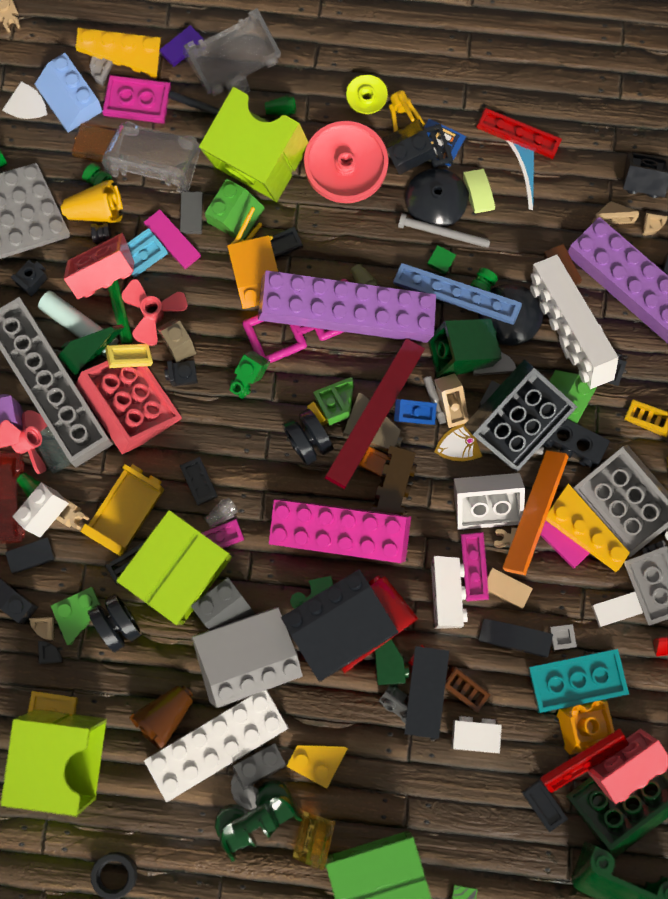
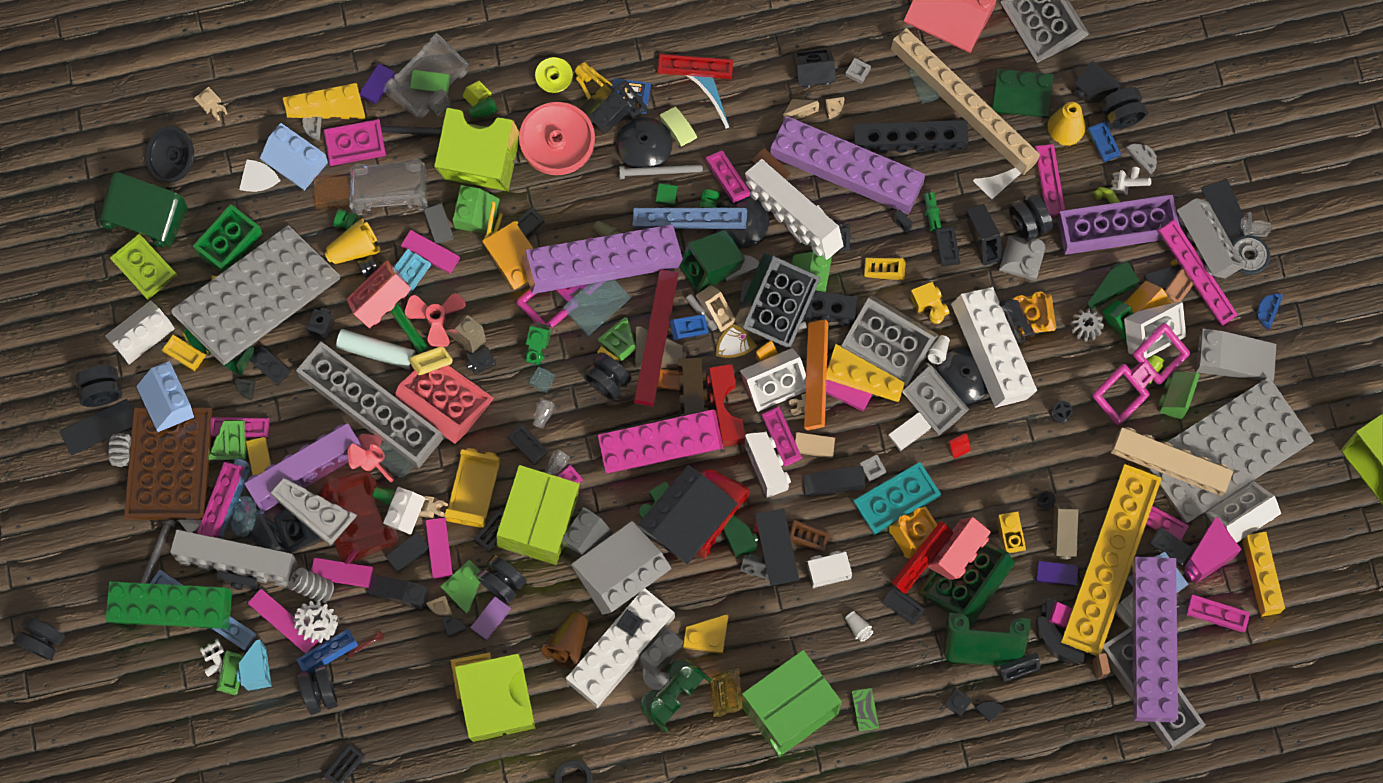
camera: 20 degrees left, 5 degrees down
dark green slope [57,324,124,375] -> none
none -> bright green tile [410,70,450,94]
none -> dark pink tile [426,518,453,579]
none -> neon yellow slope [463,81,492,106]
none -> medium lavender tile [470,597,511,641]
none -> clear light blue tile [529,366,556,393]
none -> clear cone [532,399,555,429]
none -> clear light blue tile [563,279,631,336]
none -> black tile [616,609,644,638]
none -> dark pink plate [706,151,750,203]
none -> red arch [706,364,745,447]
none -> light orange slope [756,341,778,362]
none -> white cone [845,611,873,642]

